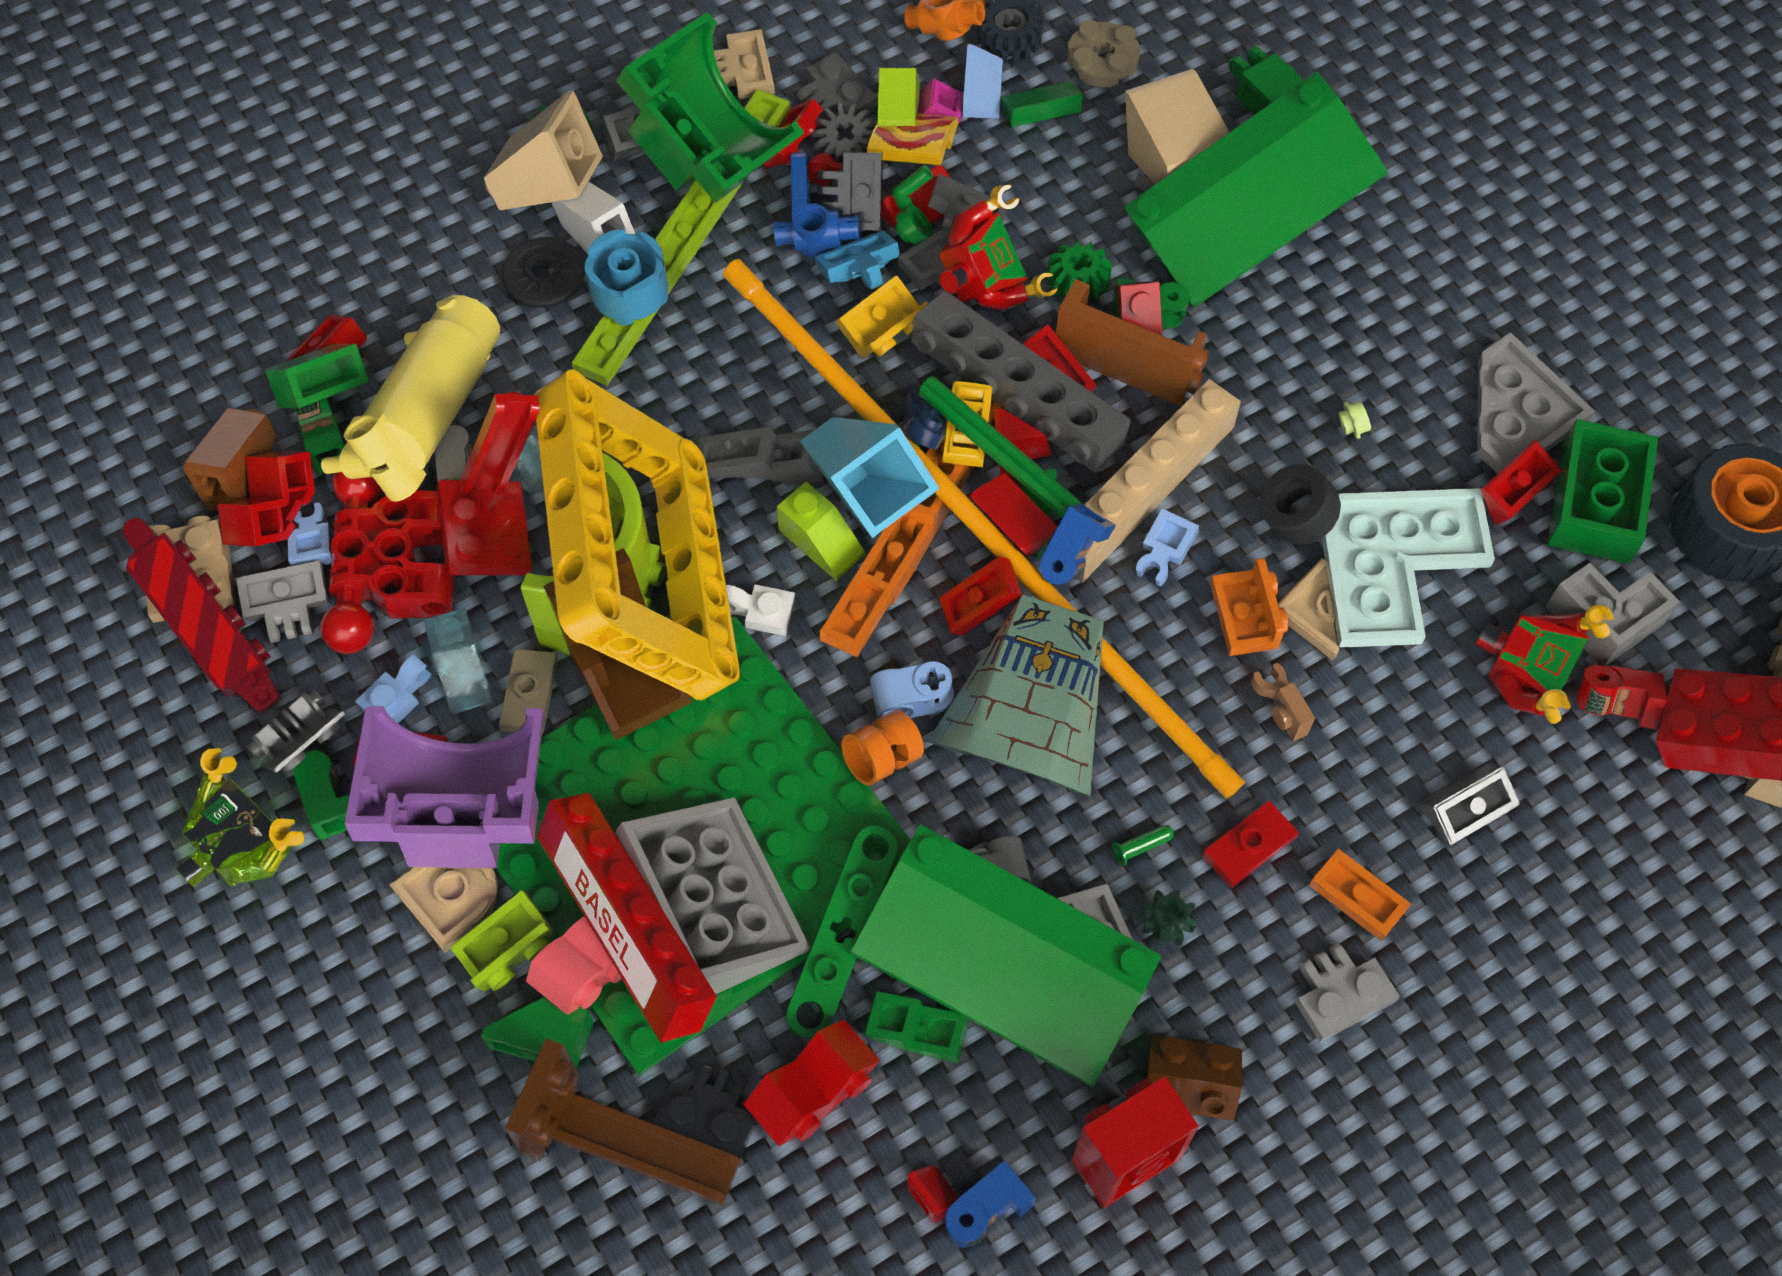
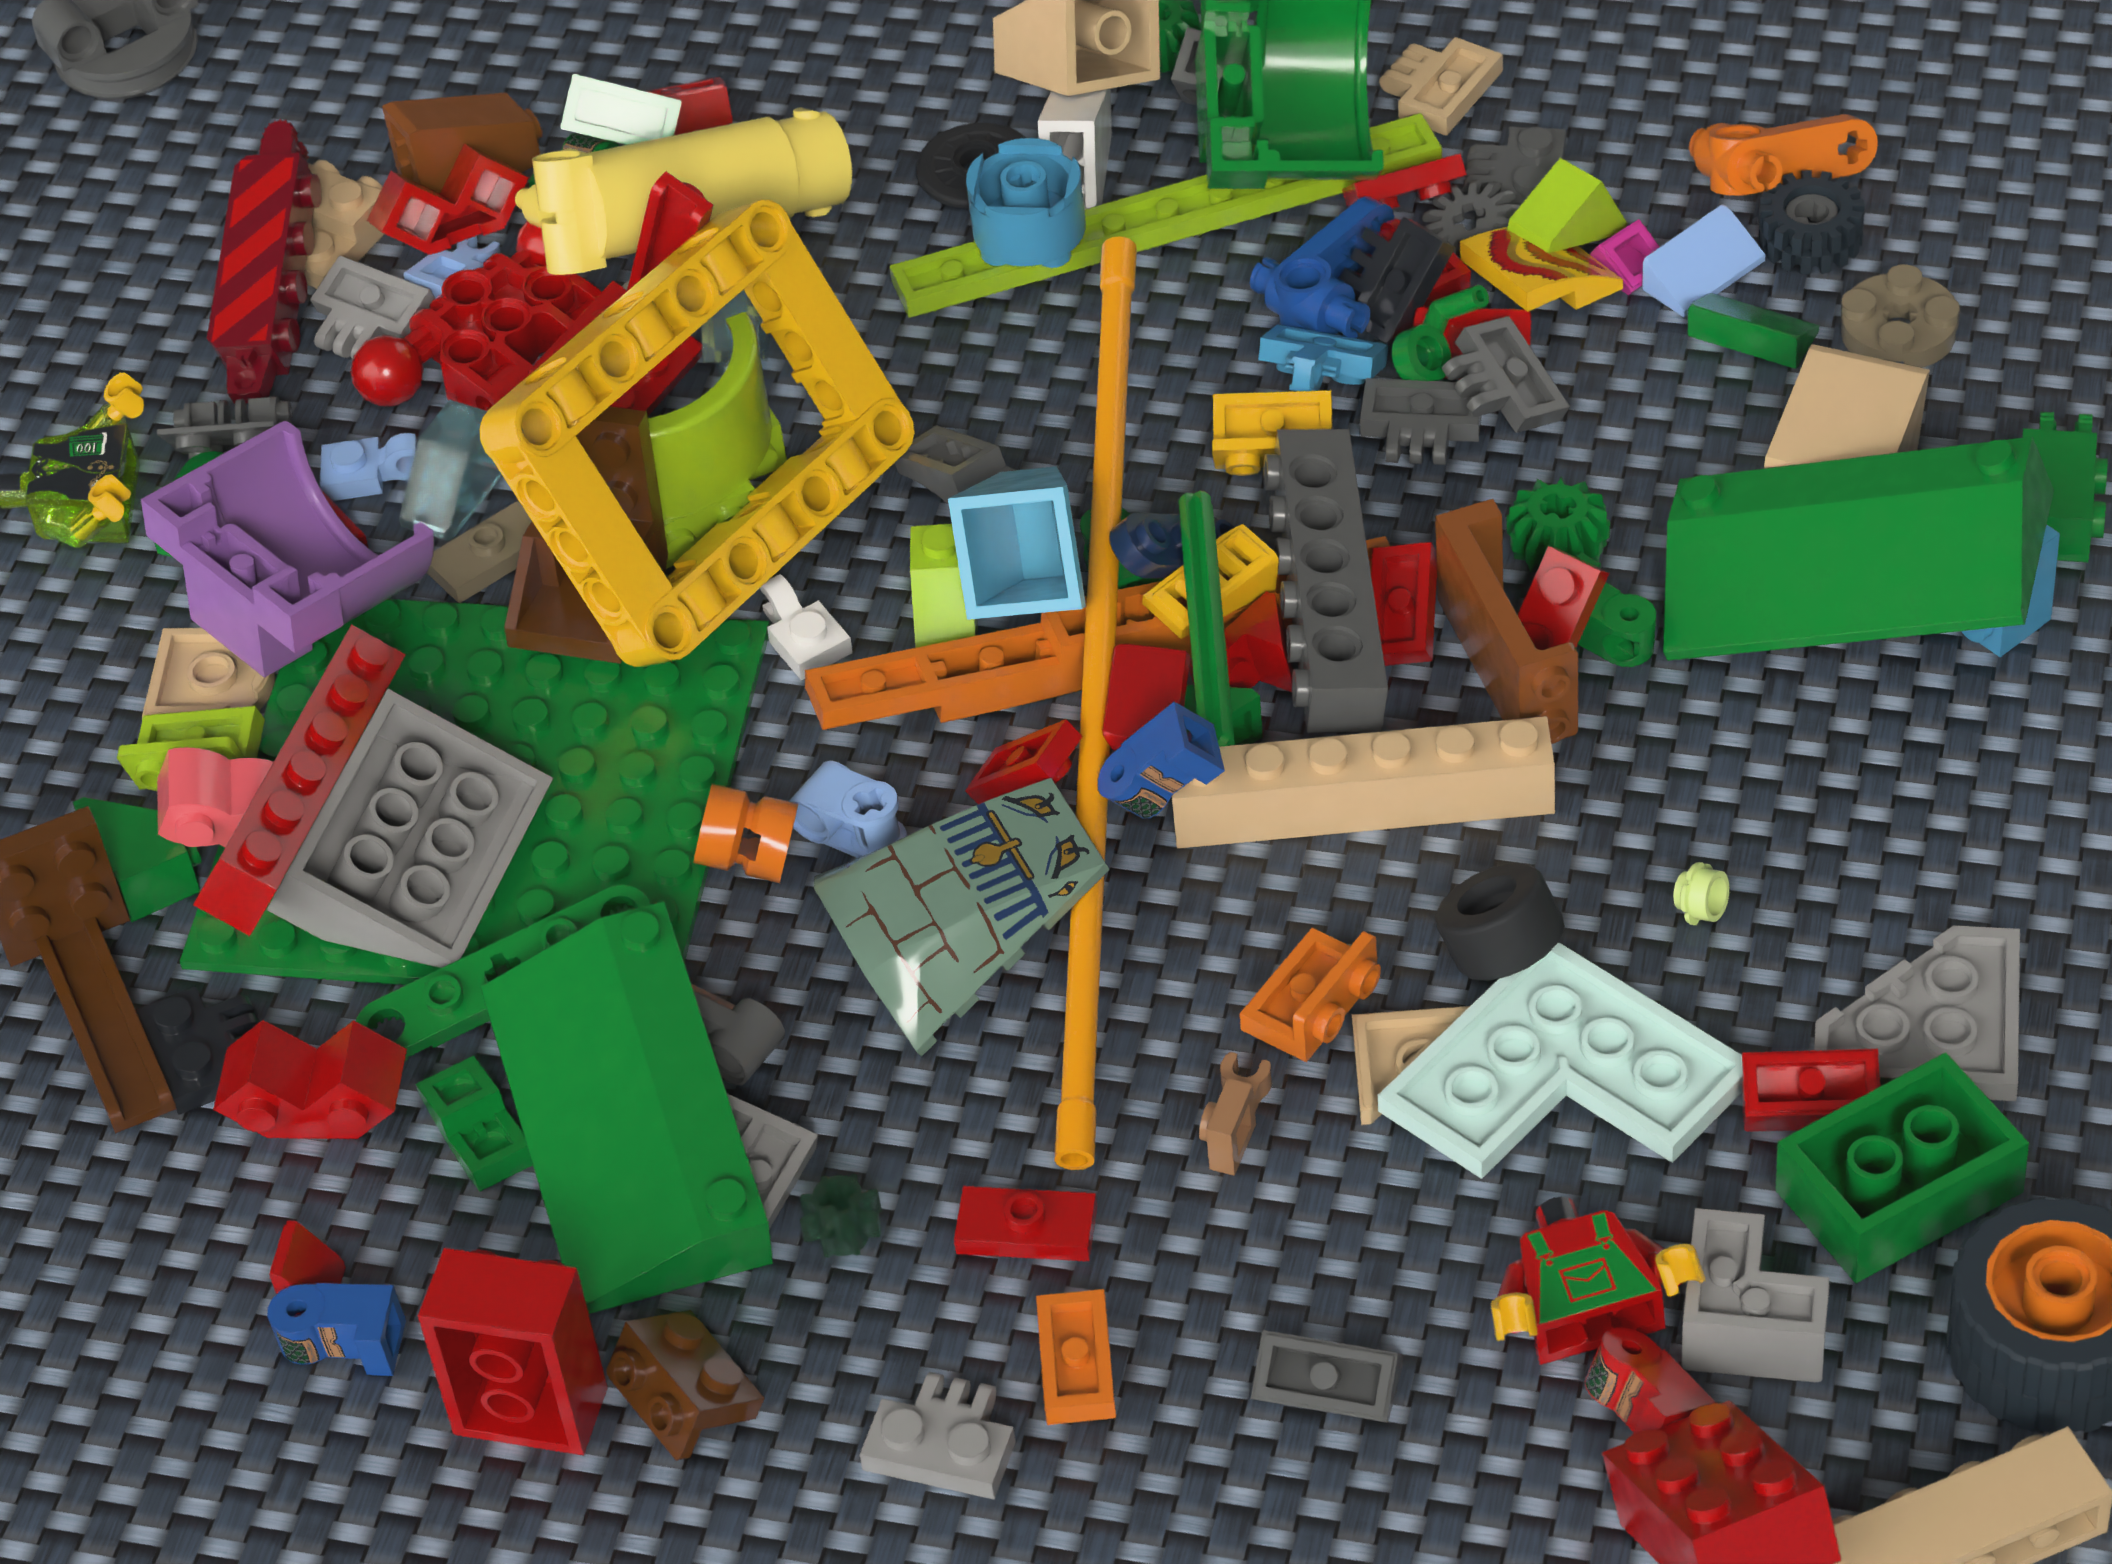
camera: 50 degrees right, 15 degrees down
red torso [940,185,1057,310] -> none
green piece [1111,825,1174,867] -> none
light blue plate [1136,509,1199,586] -> none

